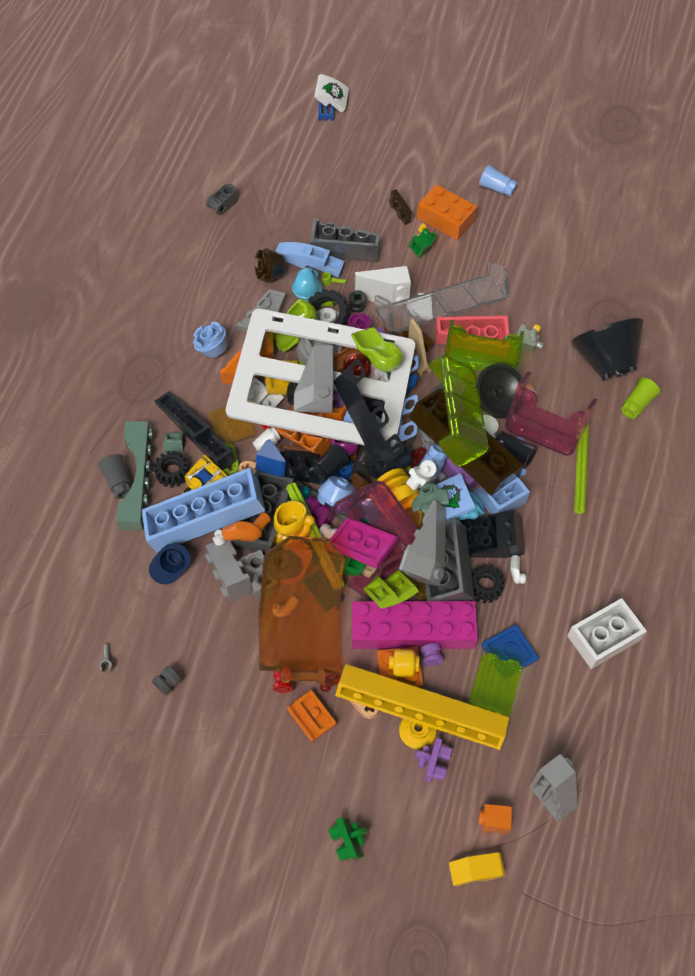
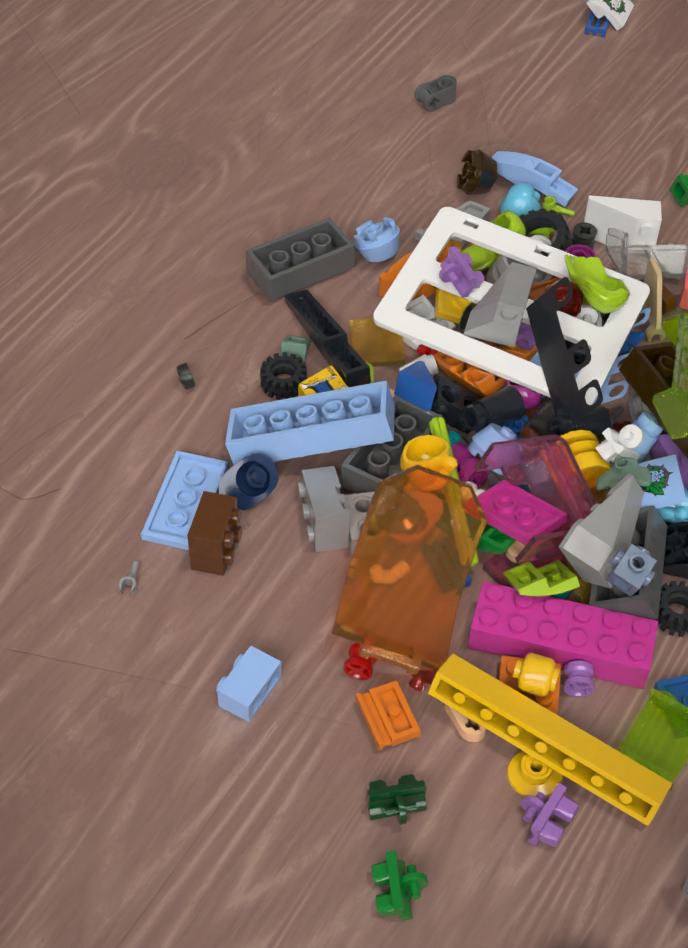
camera: 15 degrees right, 10 degrees down
dark grey plant [97,454,131,499] -> none
sand green arch [116,421,153,530] -> none
dark grey wheel [152,666,182,695] -> none
orange arm [213,512,271,546] -> none
flat silver wedge [310,218,380,262] -> none
dark brown plate [389,189,412,225] -> none
orange brick [478,804,512,834] -> none
none -> light blue tile [141,451,229,550]
none -> pearl dark grey tile [176,363,195,390]
none -> reddish brown brick [187,491,242,576]
none -> light blue brick [216,646,282,722]
none -> dark grey brick [246,217,355,301]
none -> dark green hips [367,774,427,825]
none -> medium lavender hips [439,246,484,298]
none -> sand blue brick [606,544,657,597]

